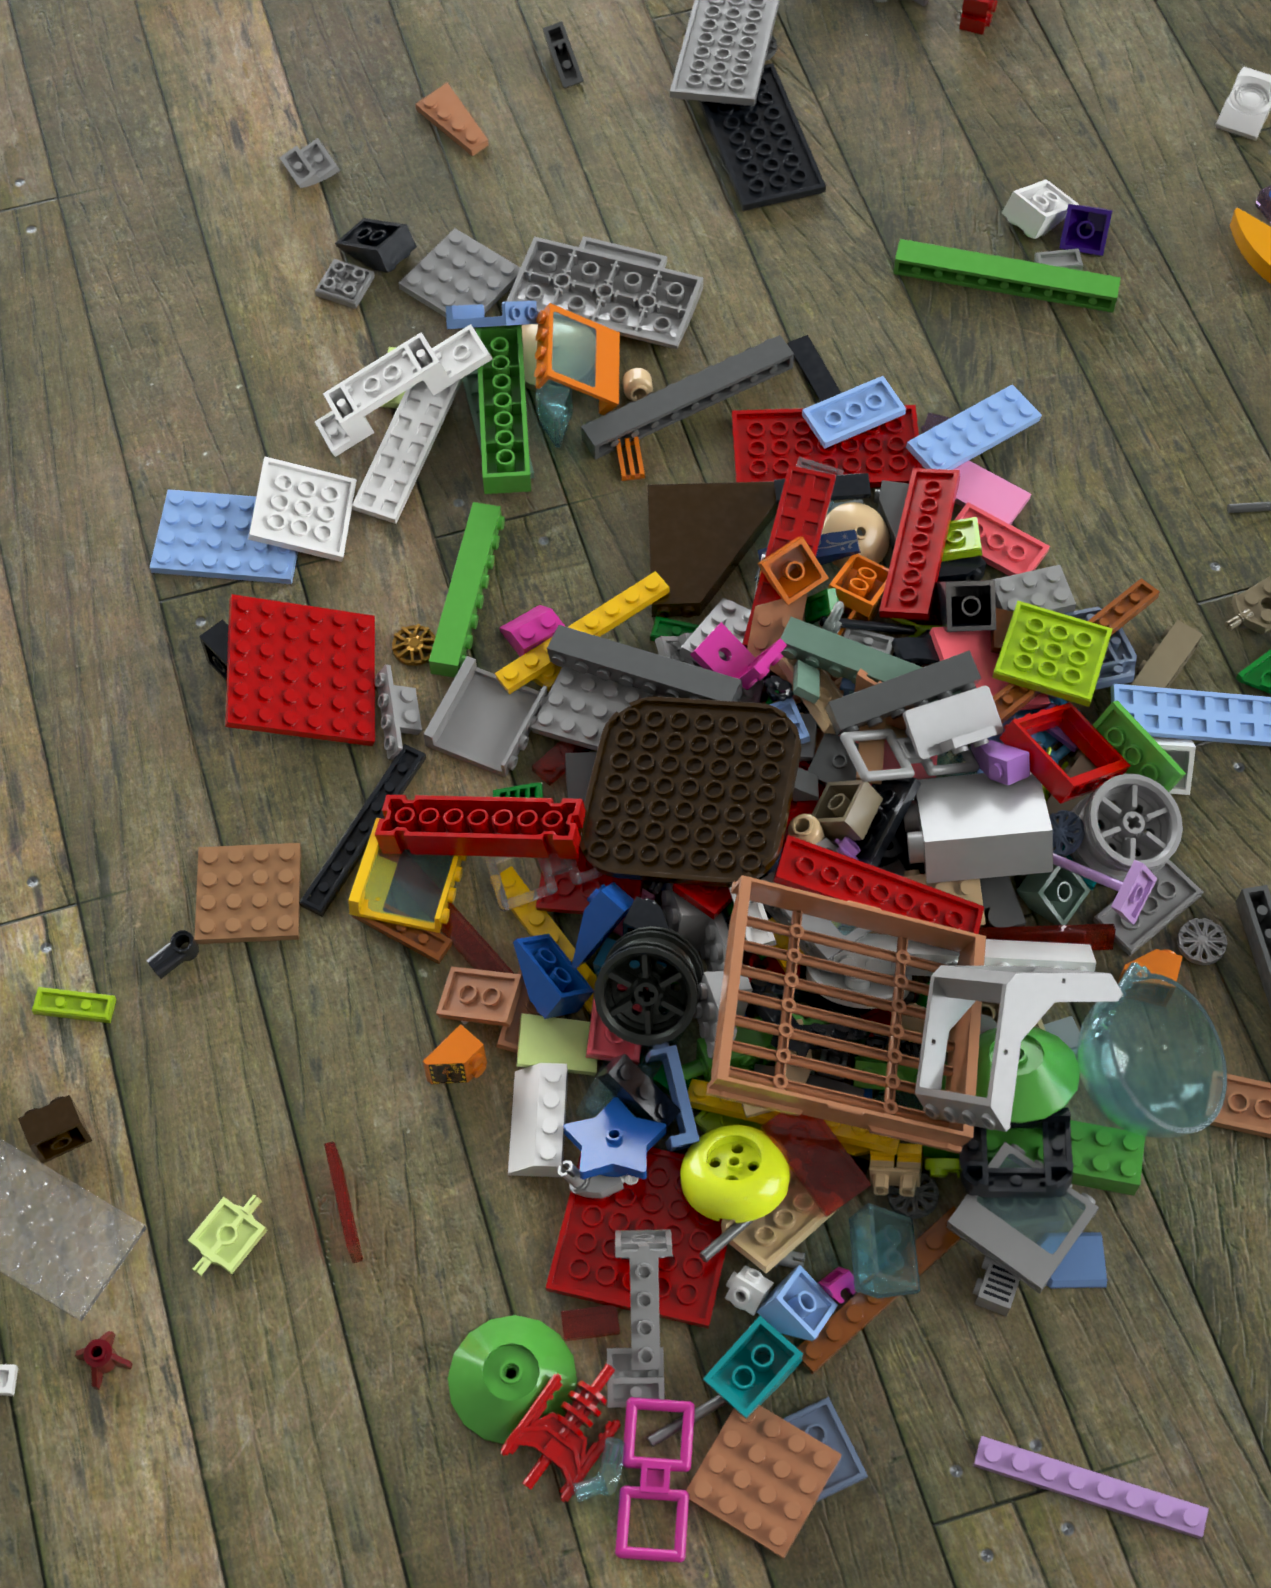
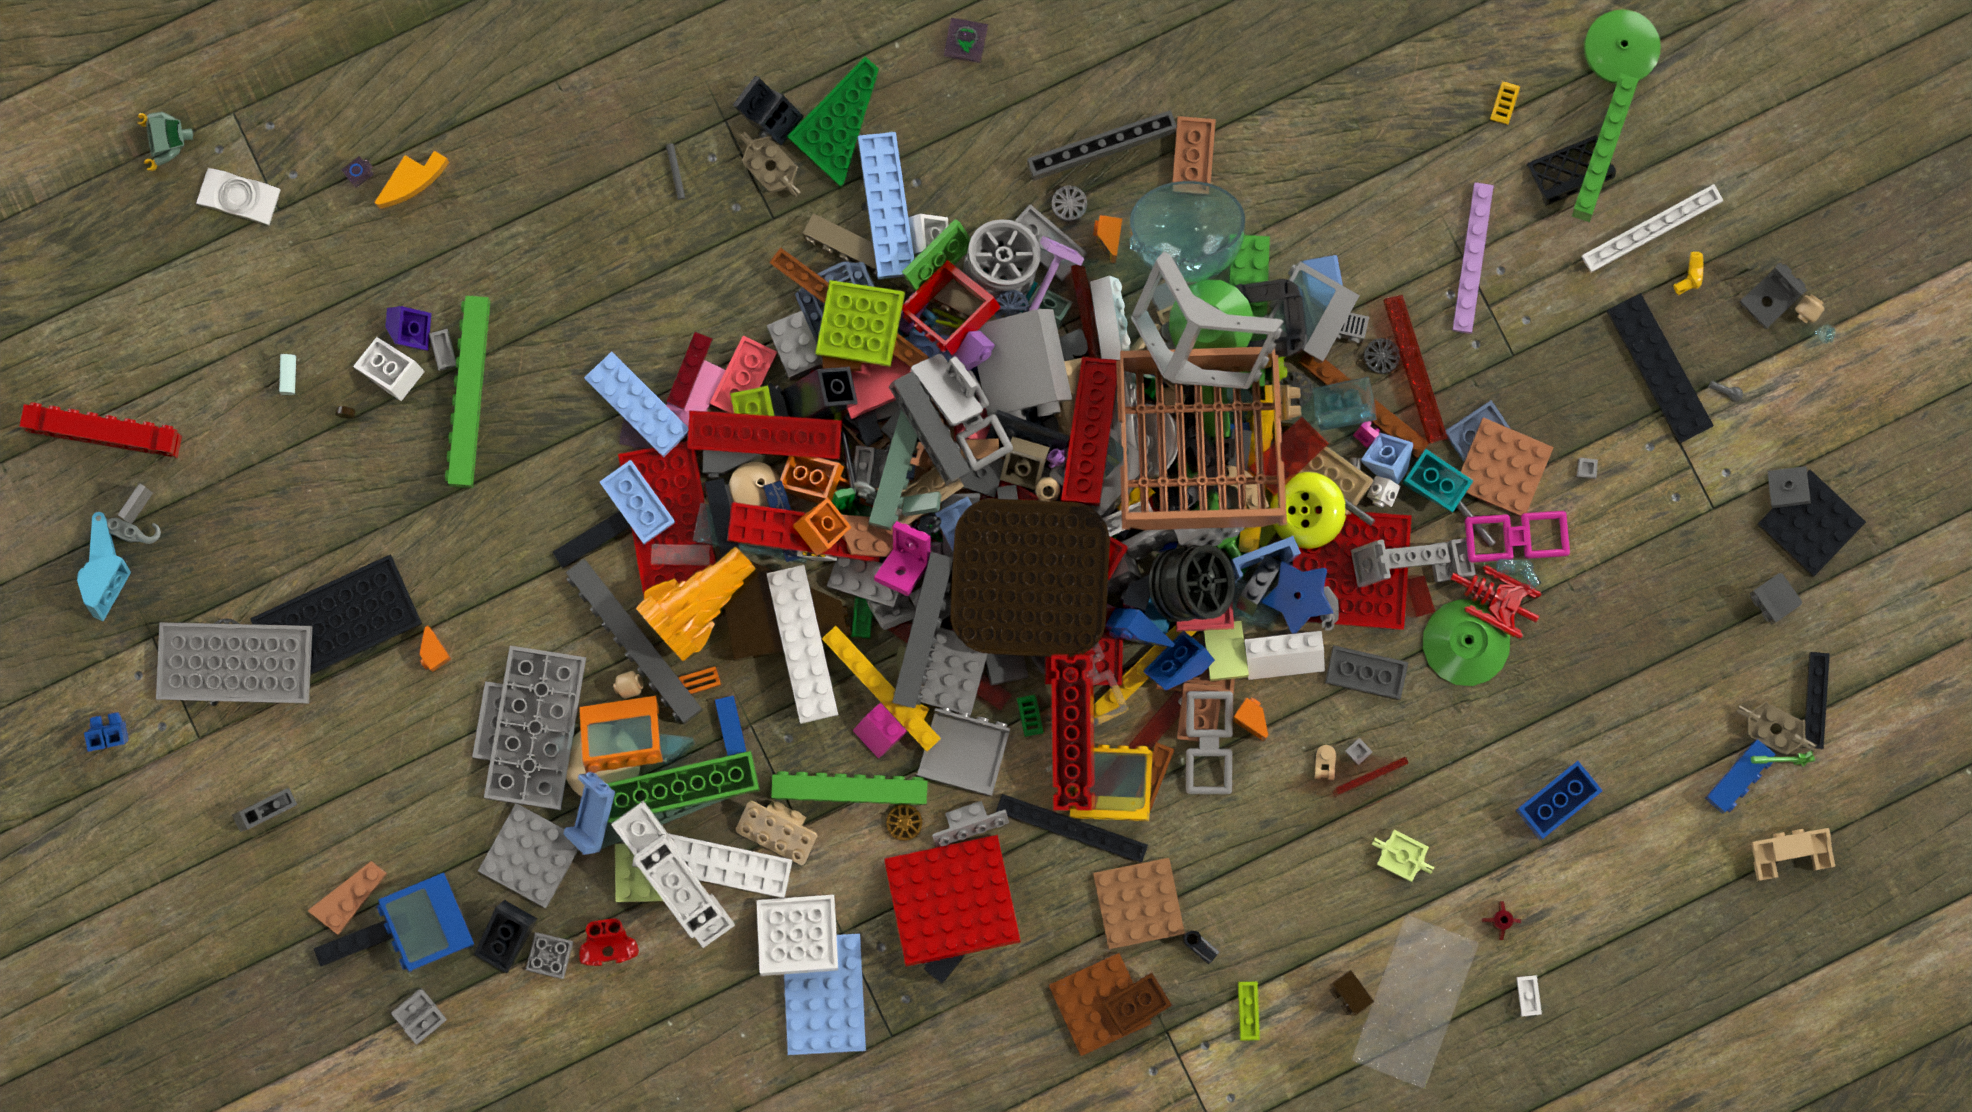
camera: 100 degrees left, 20 degrees up
none -> light aqua brick [279,354,296,395]
none -> black plate [313,913,412,967]
none -> dark brown tile [335,406,355,419]
none -> panel [376,873,474,973]
none -> orange slope [419,626,451,672]
none -> red piece [579,919,639,966]
none -> light orange cone [636,547,756,662]
none -> clear tile [651,544,710,565]
none -> dark red plate [666,332,713,410]
none -> blue tile [715,695,747,756]
none -> tan bracket [736,800,817,865]
none -> white plate [767,565,838,724]
none -> dark orange plate [1049,953,1152,1056]
none -> reddish brown tile [1102,972,1172,1036]
none -> light grey bar [1186,691,1233,794]
none -> tan plate [1314,745,1336,780]
none -> dark grey tile [1325,645,1409,700]
none -> light grey plate [1345,738,1372,765]
none -> dark grey wheel [1364,338,1400,374]
none -> clear red plate [1383,295,1448,444]
none -> blue brick [1515,761,1603,840]

